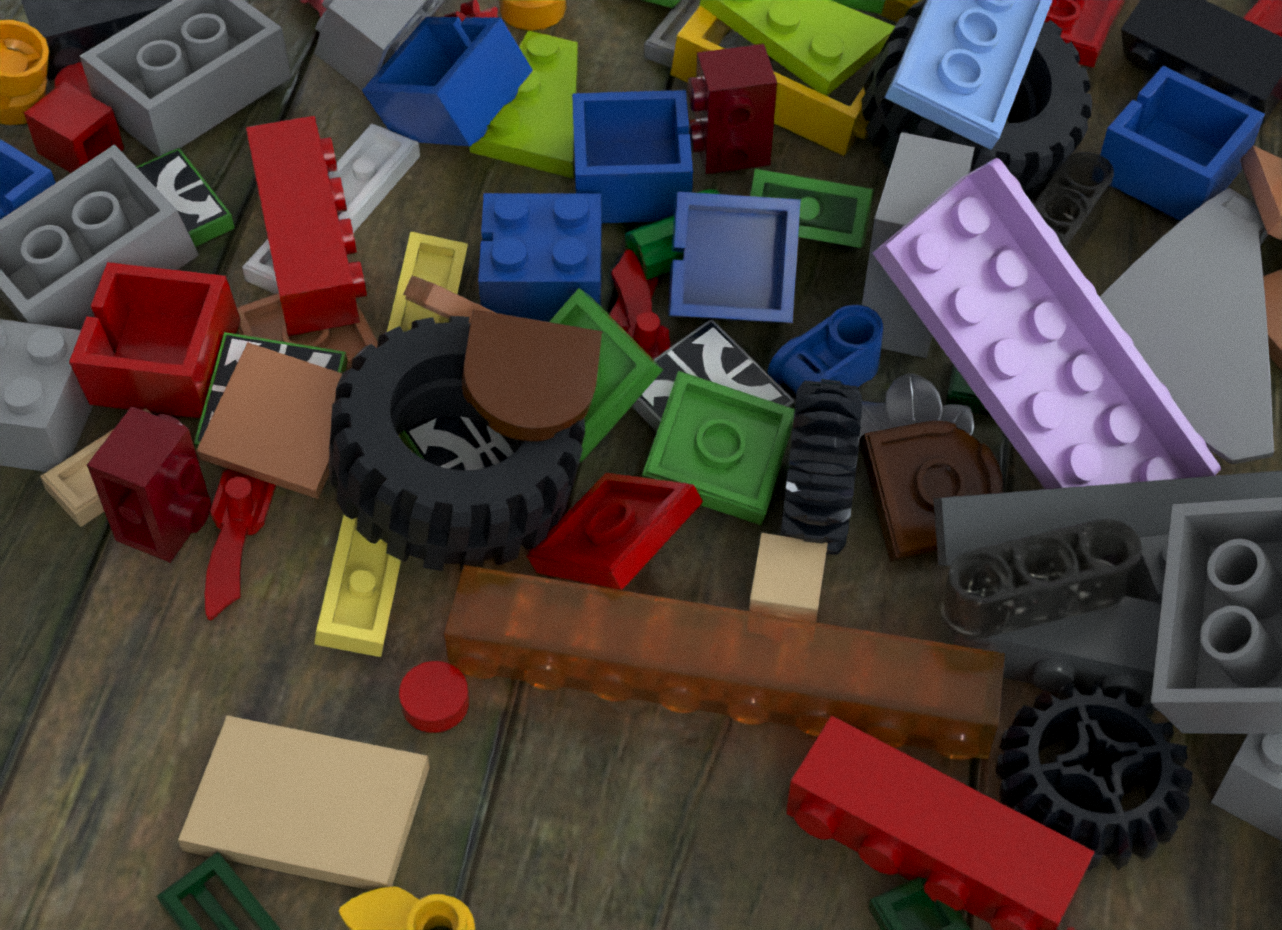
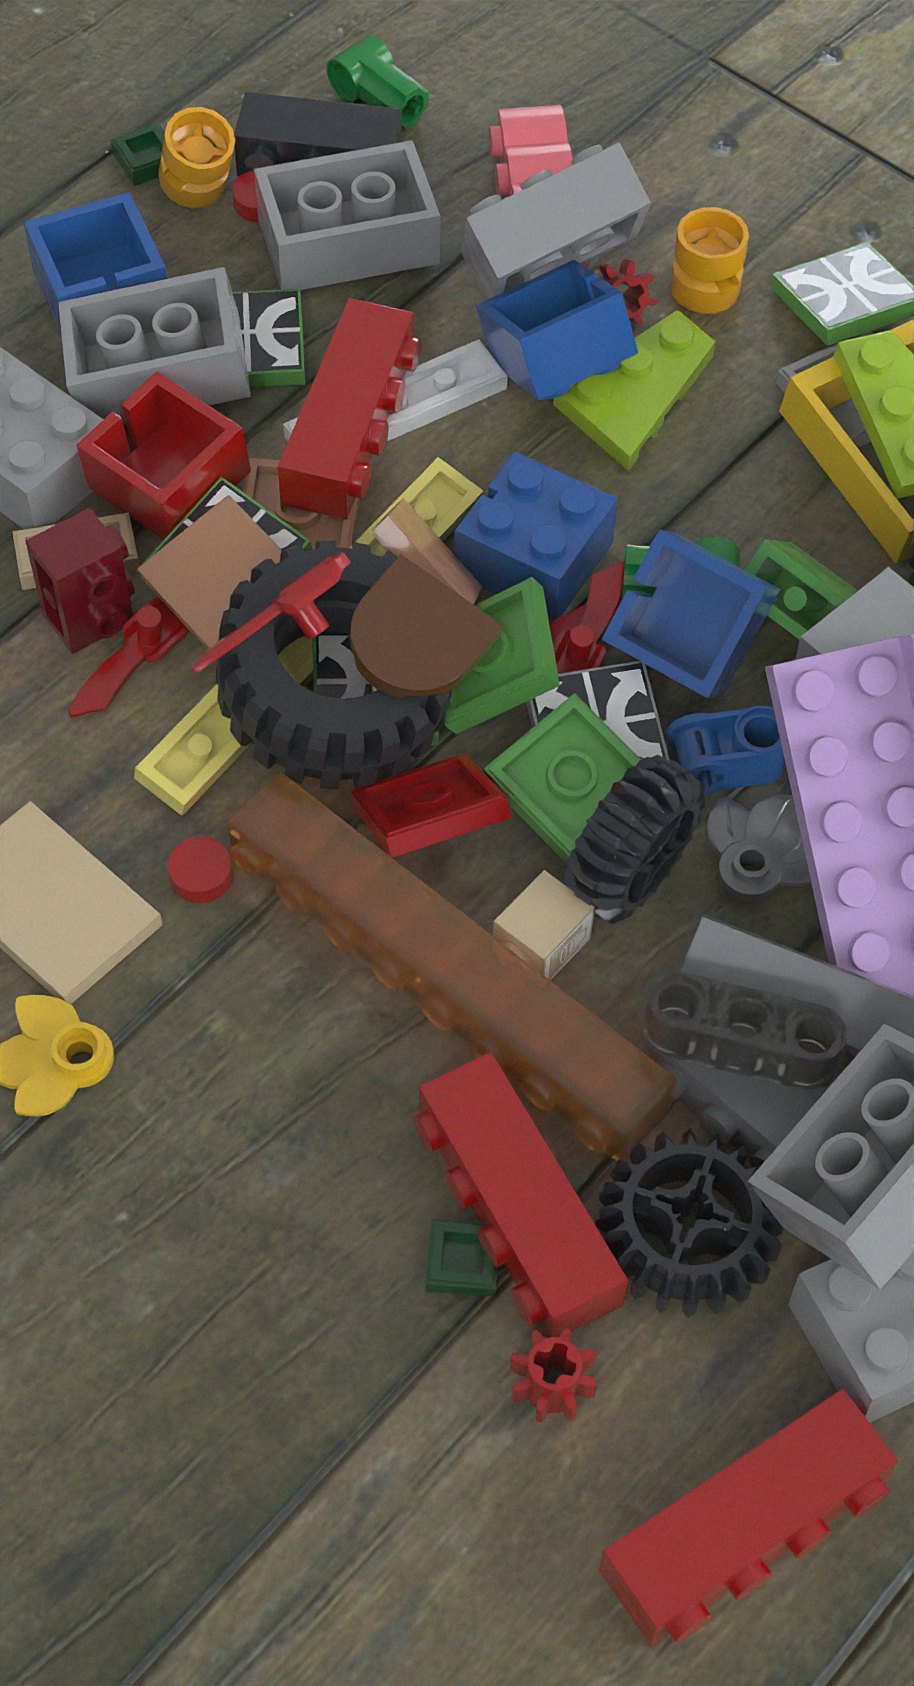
camera: 30 degrees right, 5 degrees up
red brick [24,81,124,173] -> none
blue piece [572,90,693,223] -> none
dark red brick [688,44,777,174] -> none
reddish brown tile [859,421,1003,562] -> none
none -> red piece [191,552,351,674]

